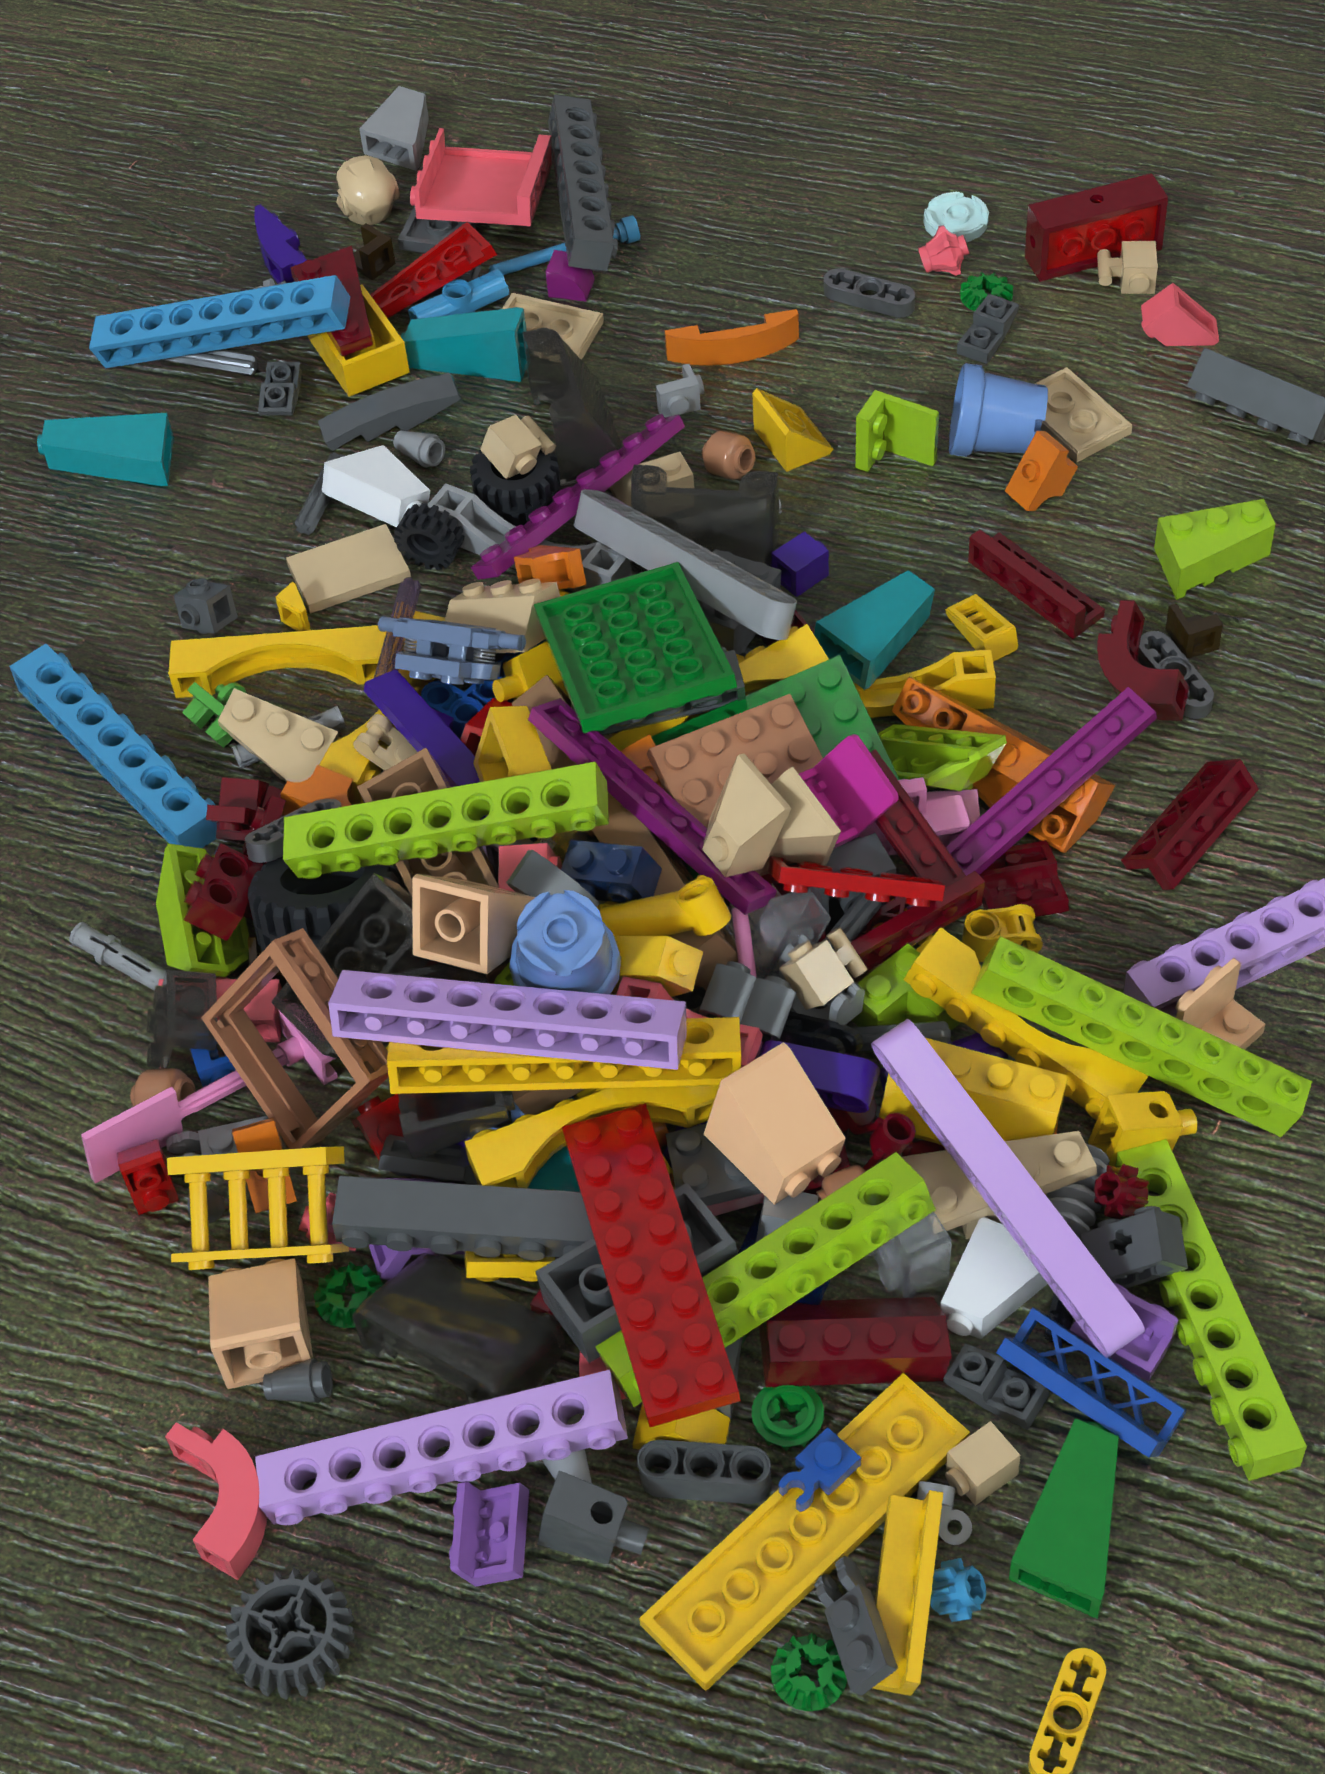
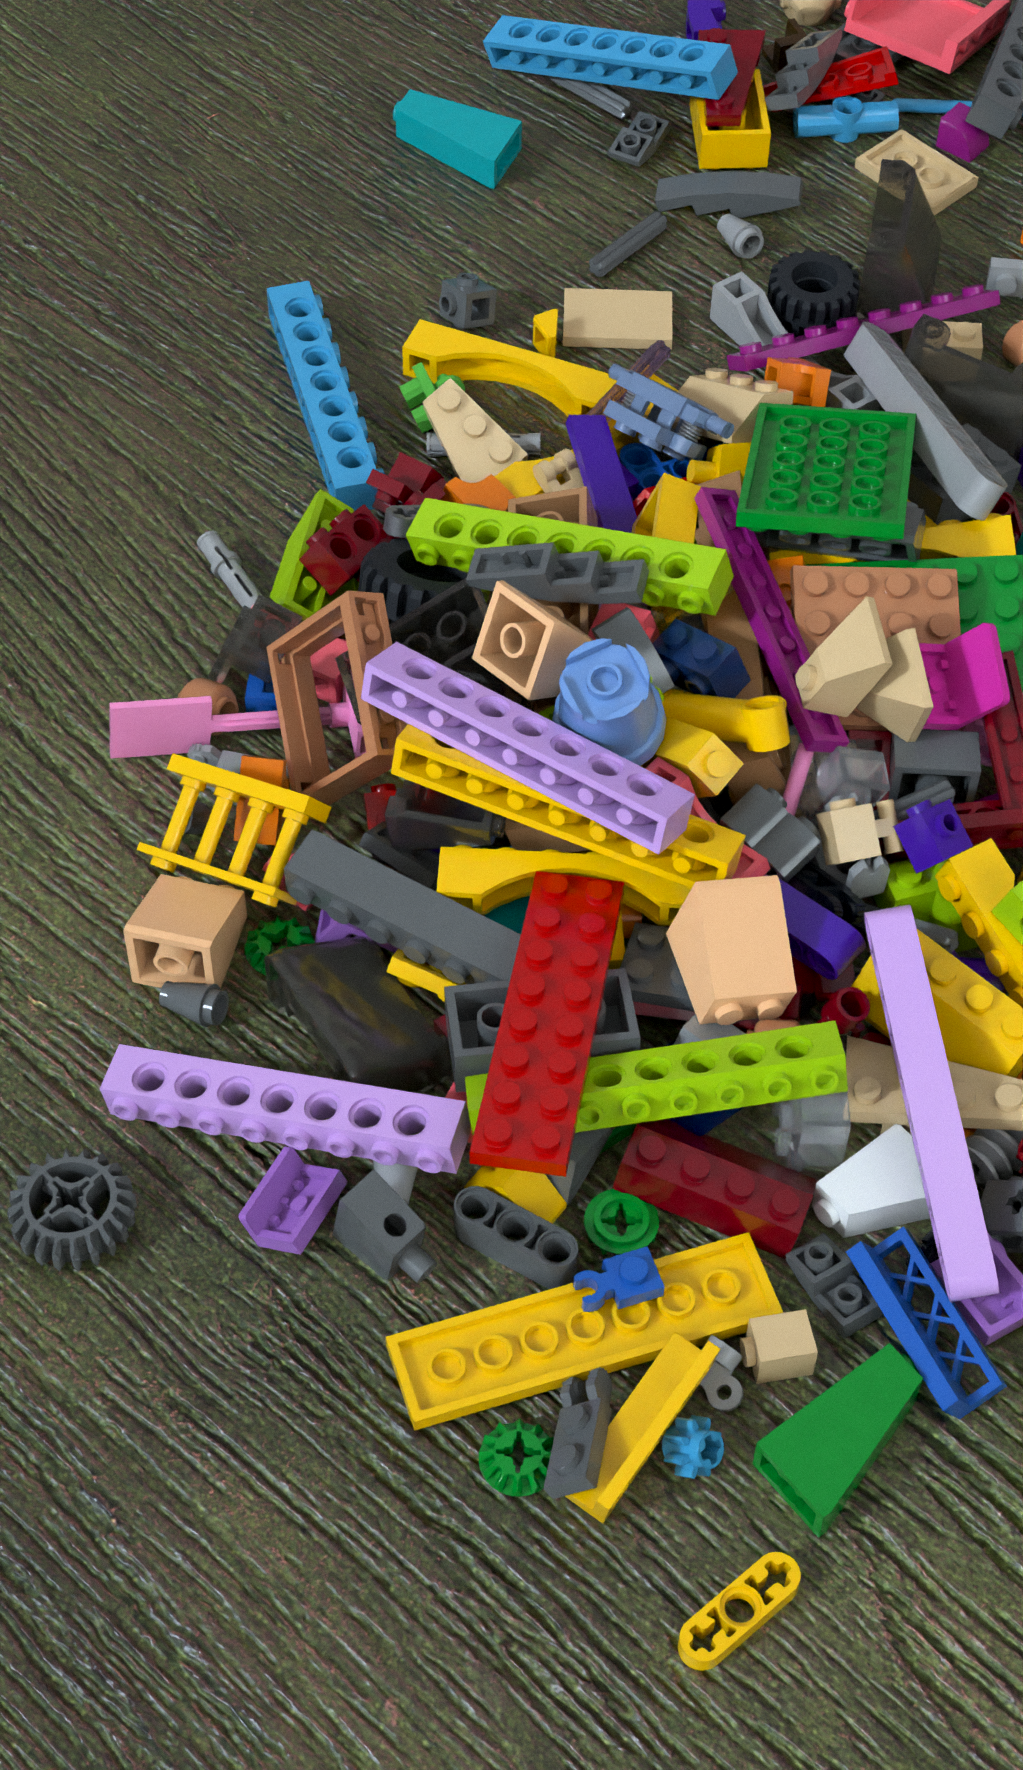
camera: 20 degrees right, 0 degrees up
red slope [117,1139,179,1215] -> none
coral arch [165,1422,267,1580] -> none
white slope [322,445,430,527] -> none
black tyre [394,503,464,570] -> none
teal slope [400,307,530,382] -> none
tan brick [480,415,556,479] -> none
red wing [768,856,945,907] -> none
none -> dark grey slope [466,542,649,604]
none -> dark grey slope [765,29,842,111]
none -> dark purple brick [893,799,973,874]

